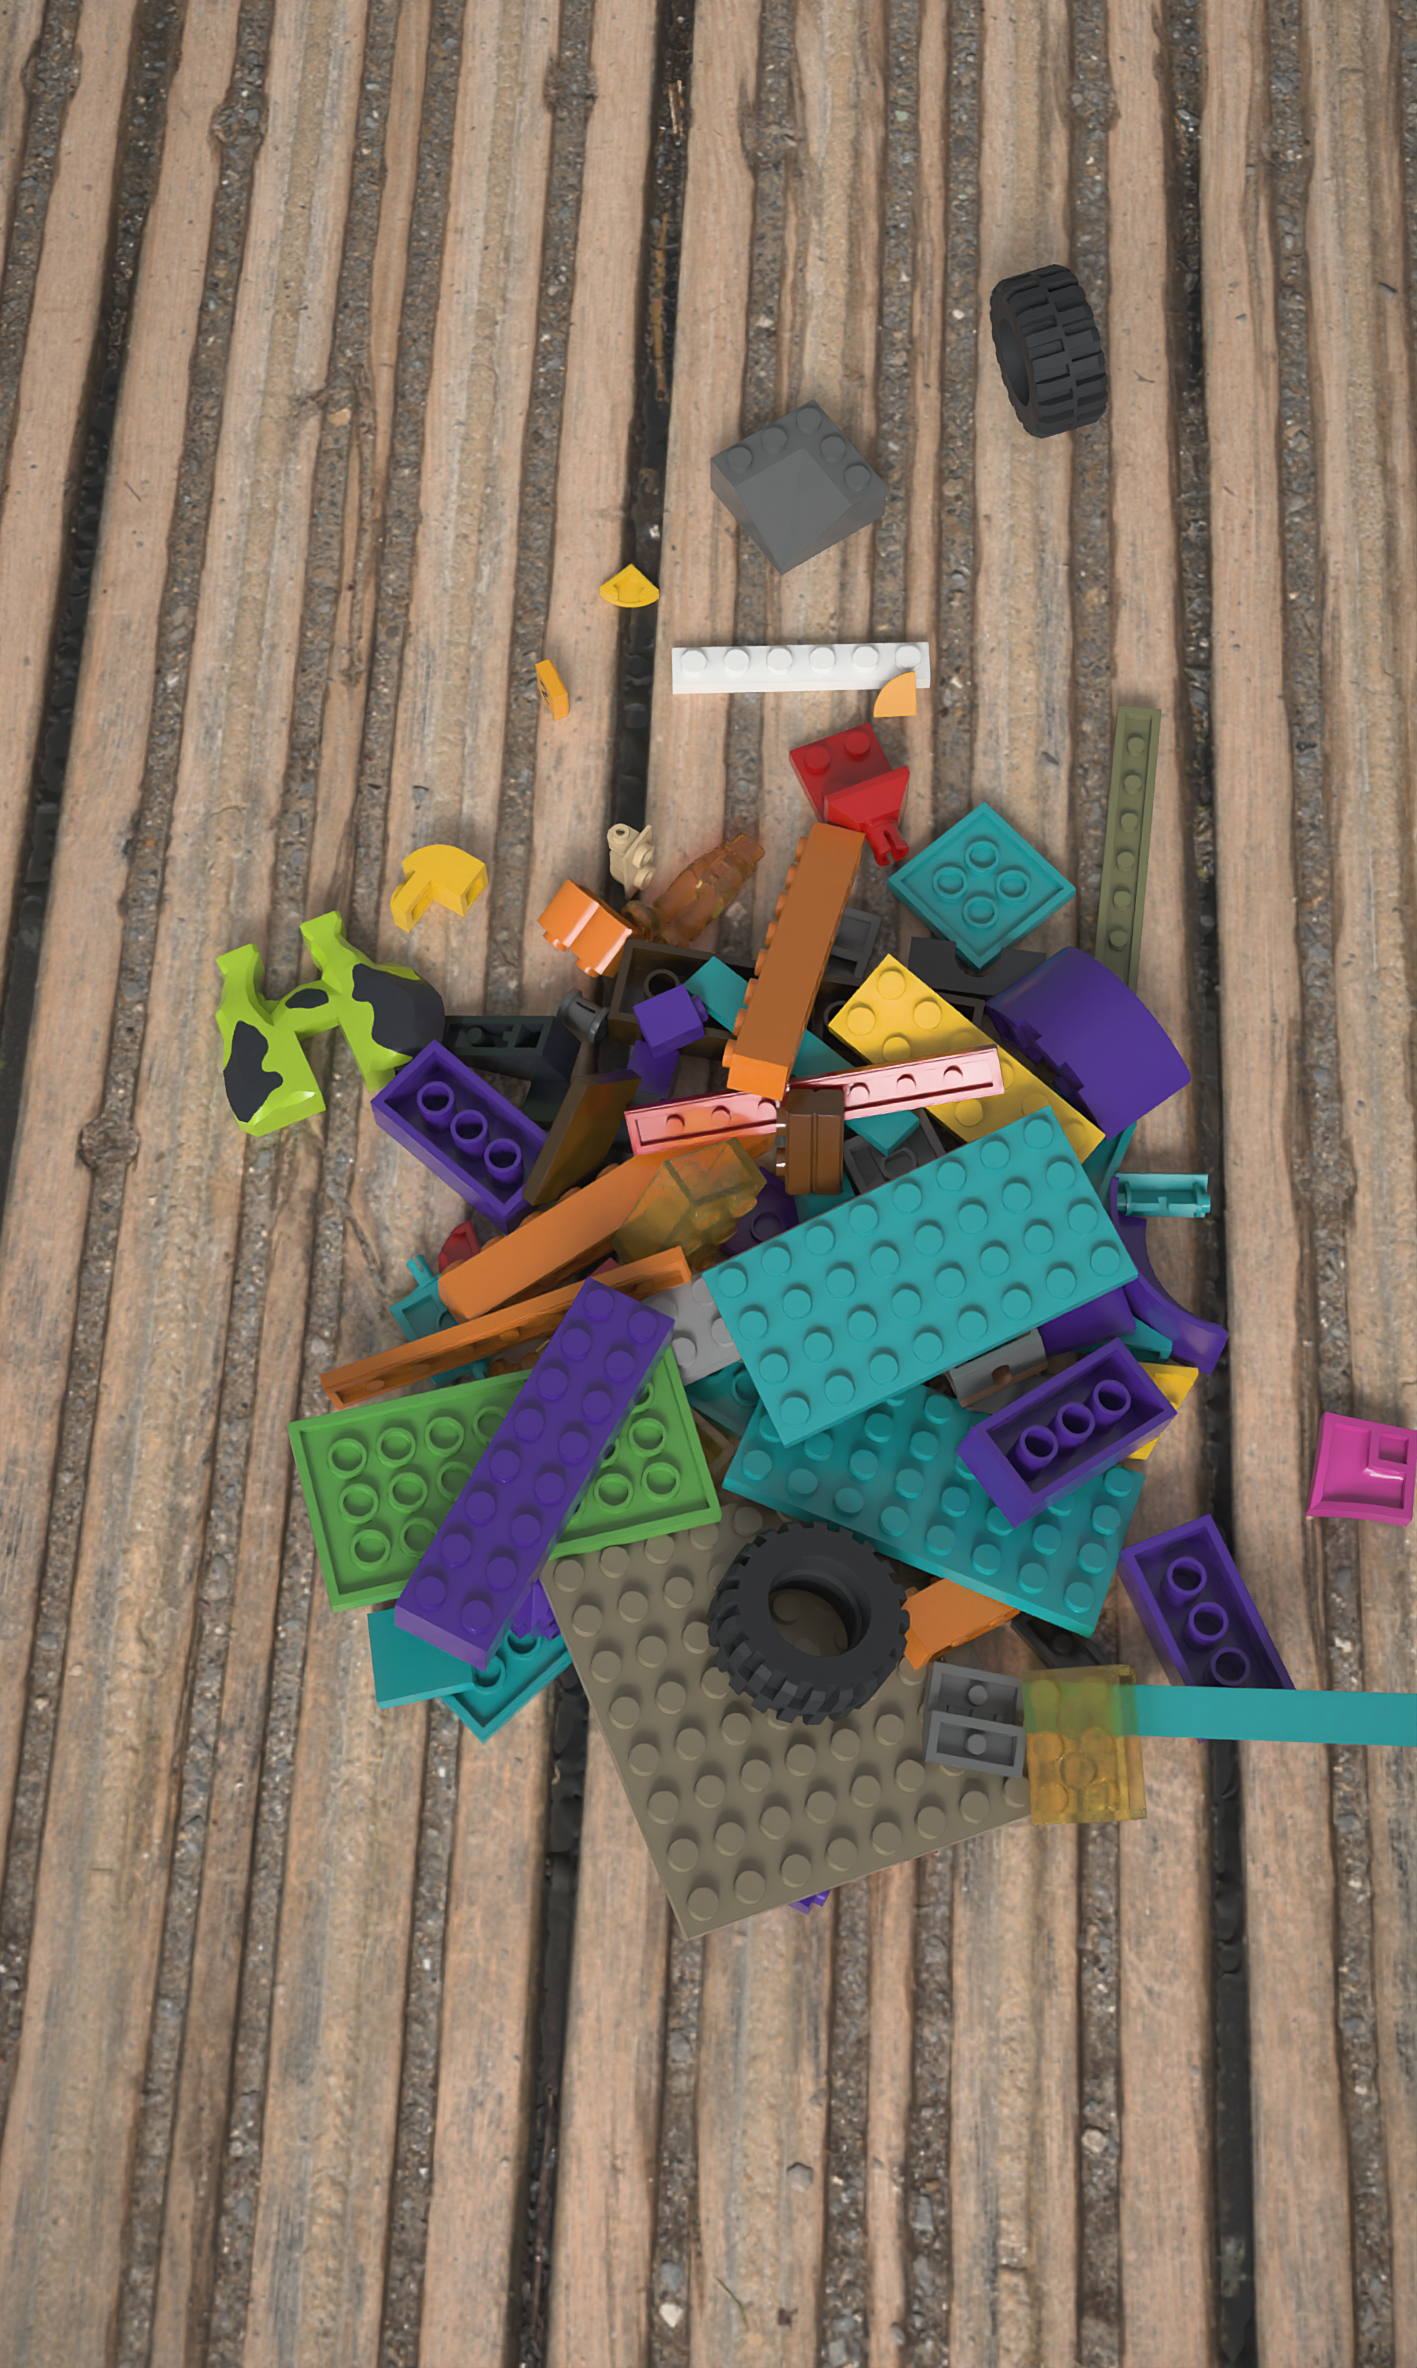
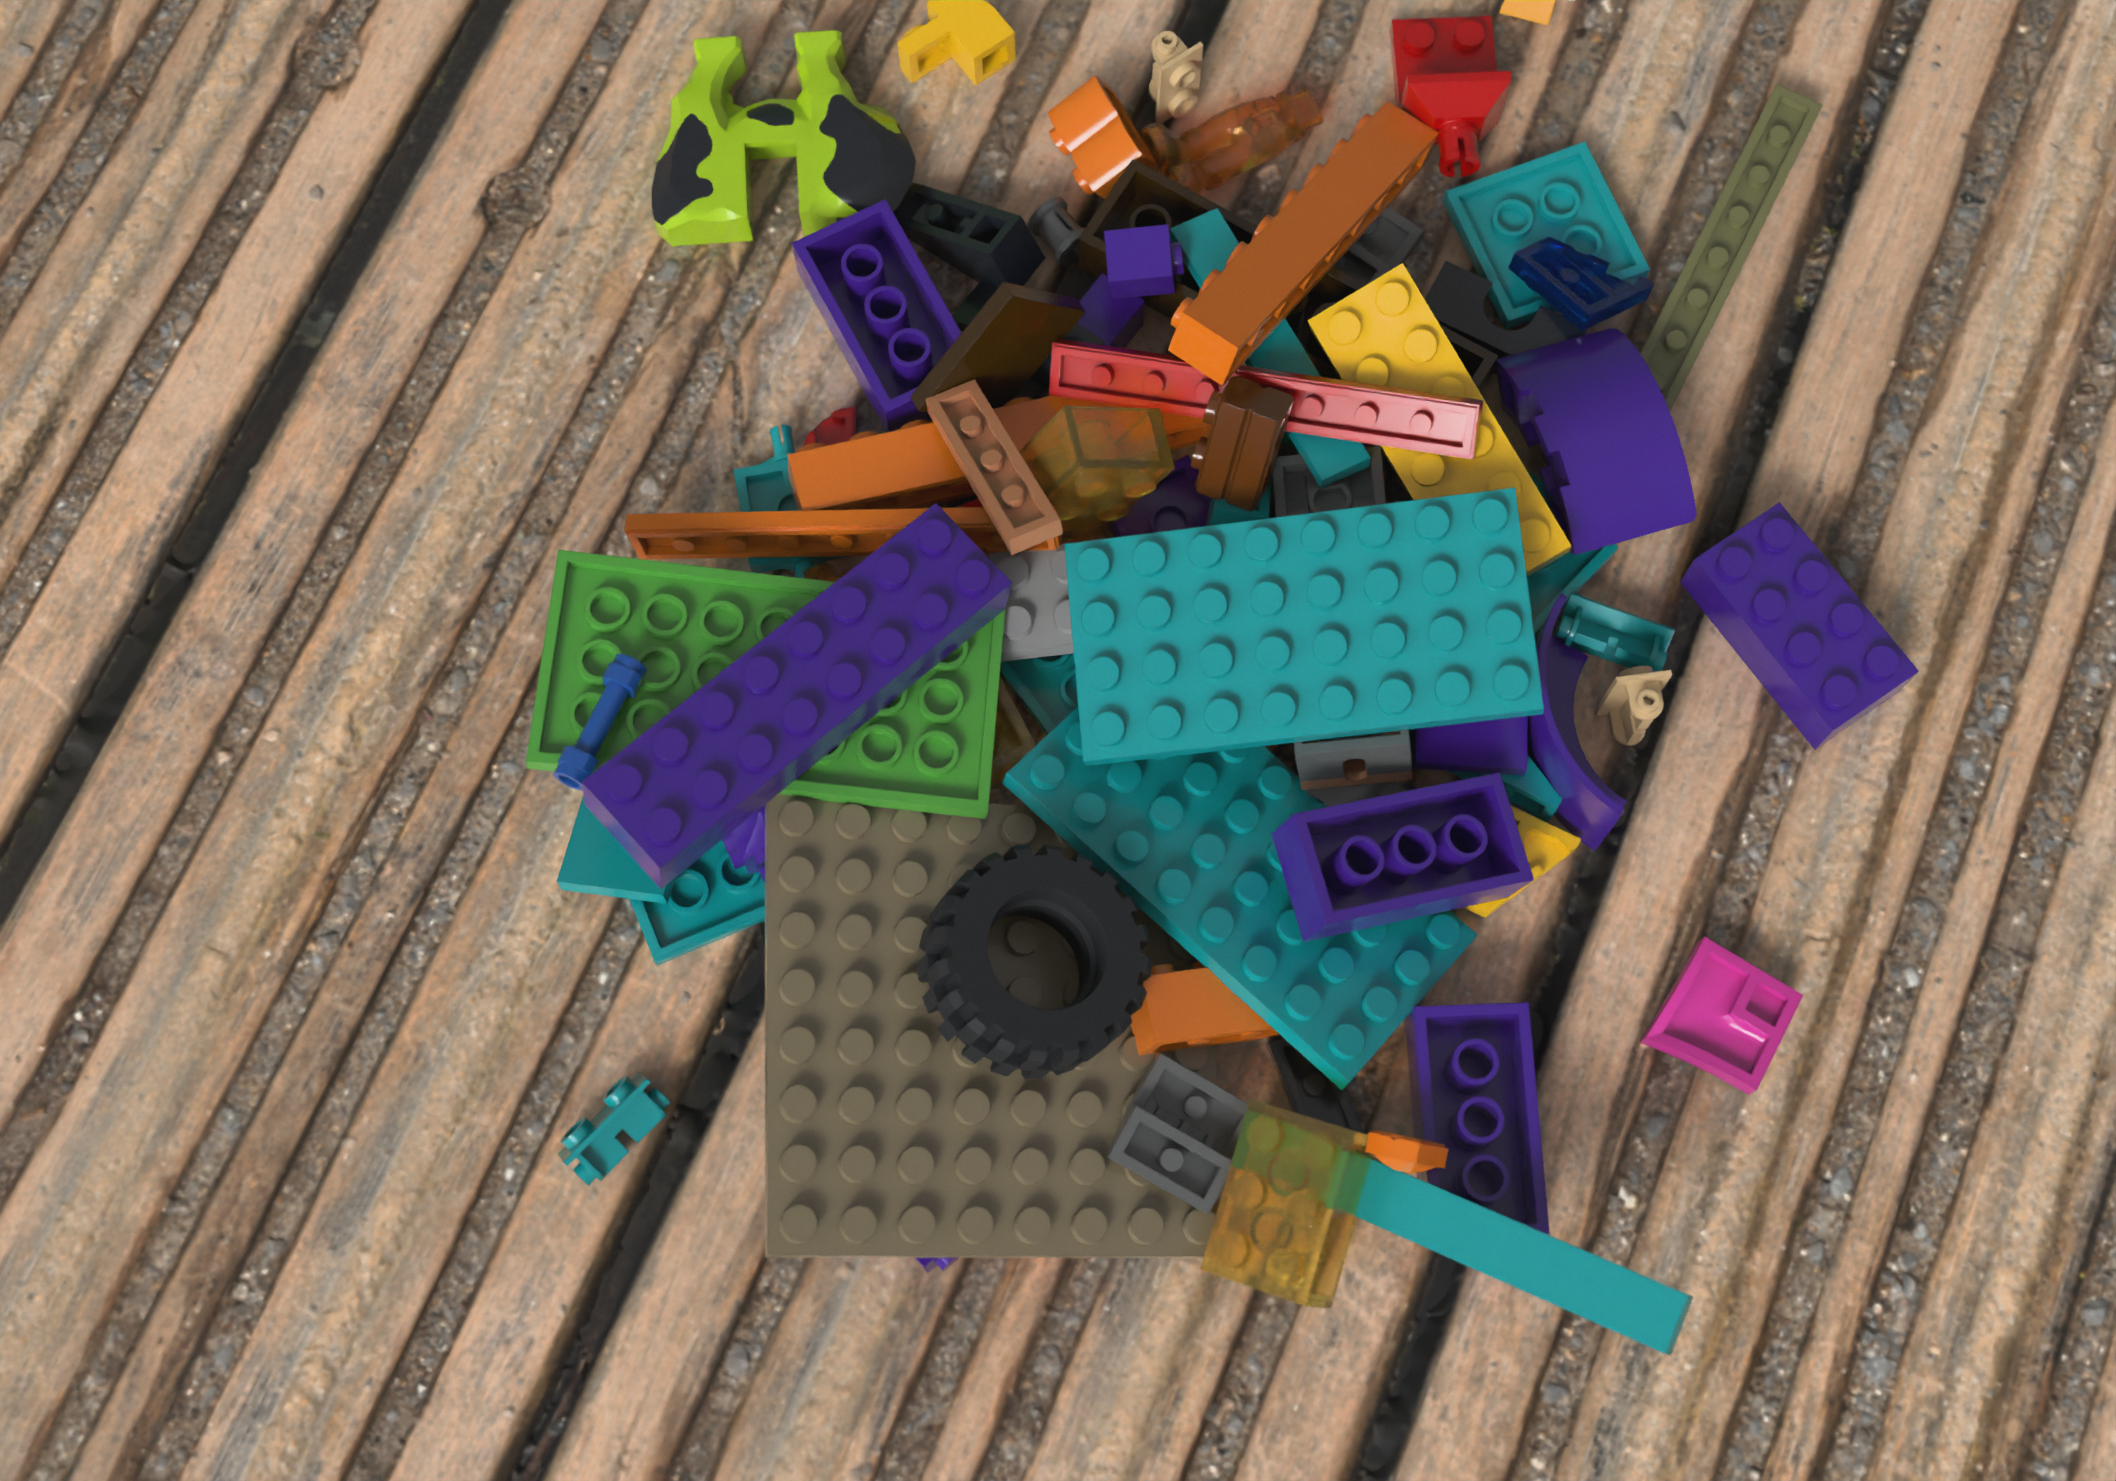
camera: 20 degrees right, 5 degrees up
none -> blue bar [553,654,647,791]
none -> teal hinge [558,1072,671,1186]
none -> nougat plate [925,379,1063,555]
none -> orange tile [1365,1130,1449,1174]
none -> clear blue wing [1508,237,1654,331]
none -> tan hinge [1594,666,1672,746]
none -> dark purple brick [1680,502,1919,750]

